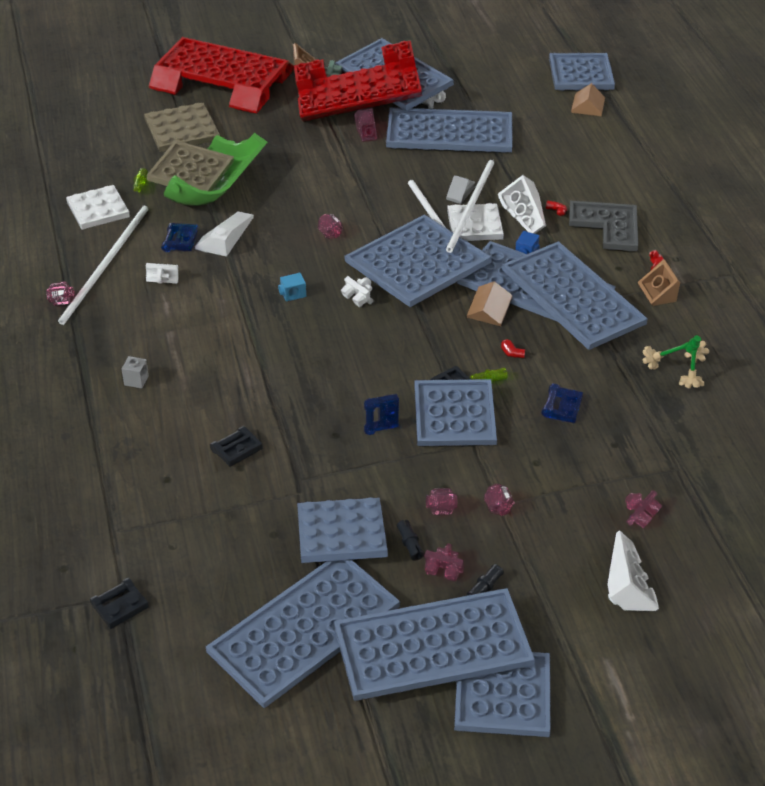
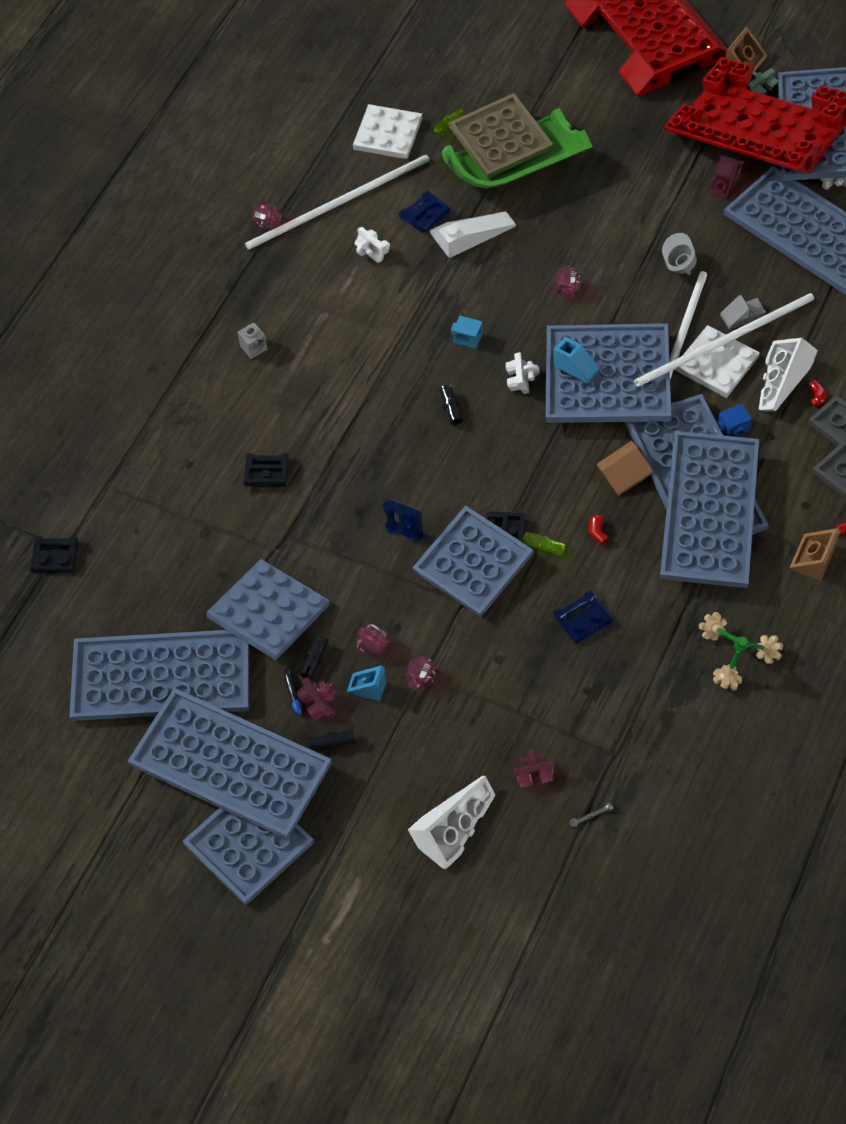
camera: 45 degrees right, 15 degrees up
dark tan plate [144,103,220,152] -> none
none -> black piece [284,669,302,715]
none -> dark azure slope [347,666,386,701]
none -> black pin [439,385,463,426]
none -> dark azure slope [553,337,599,383]
none -> flat silver hinge [569,803,614,828]
none -> light grey piece [662,233,697,275]

